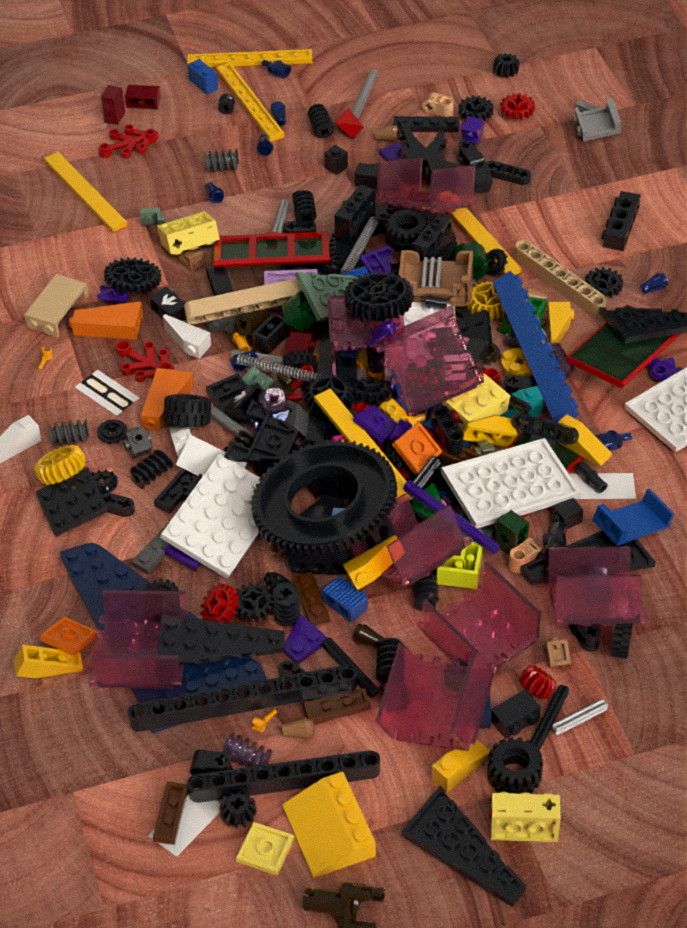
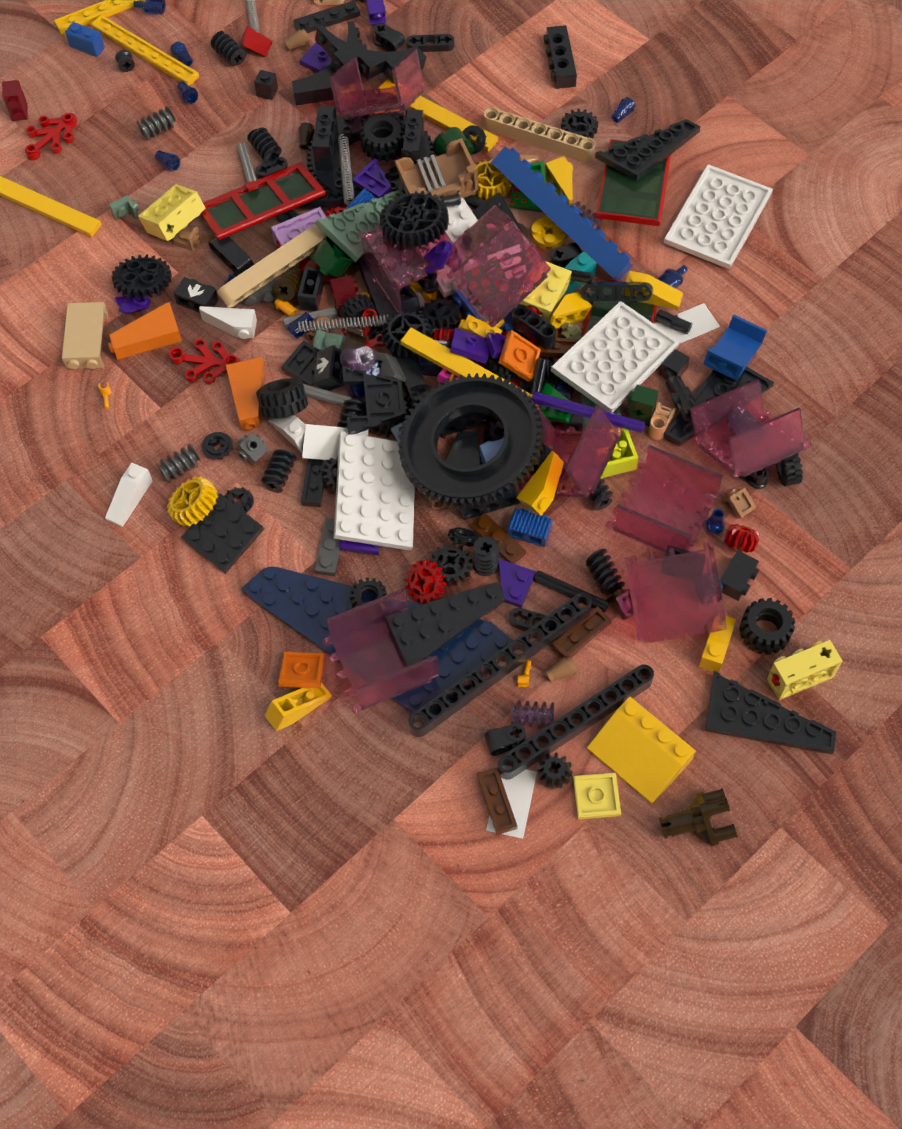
camera: 25 degrees left, 15 degrees up
sticker [75,370,139,416] -> none
black beam [102,493,135,517] -> none
dark red brick [125,85,161,110] -> none
dark brown cone [352,624,384,647] -> none
dark grey pin [504,332,521,348] -> none
black axle [531,685,569,751] -> none
light grey axle [551,699,608,735] -> none
dark purple plate [648,357,683,381] -> none
none -> clear blue cone [705,509,725,534]

